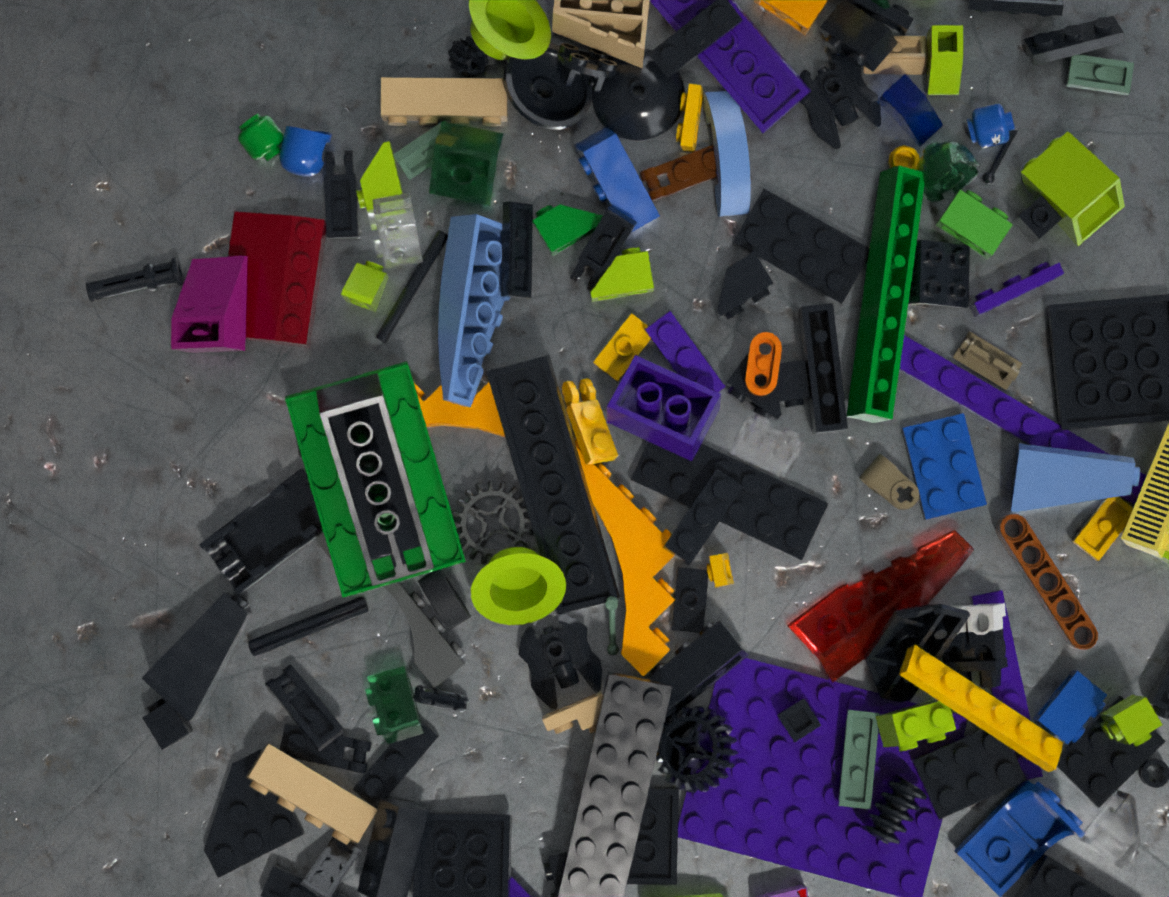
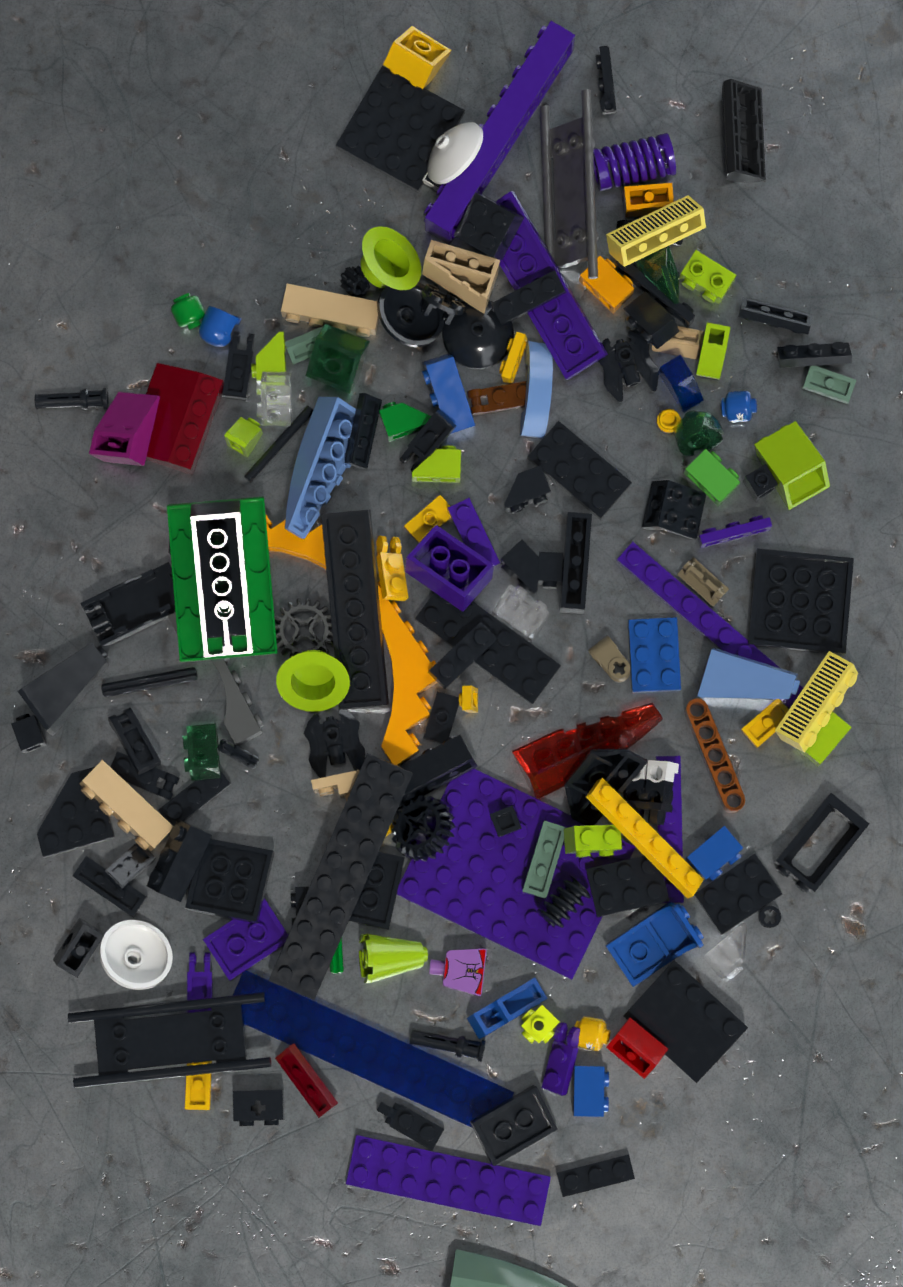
camera: 15 degrees right, 5 degrees down
black tyre [418,569,471,630] -> none
sand green hinge [605,596,619,656] -> none
orange plate [745,332,782,396] -> none
green brick [846,165,926,423] -> none
black hinge [983,125,1019,184] -> none
lime brick [1100,694,1163,746] -> none

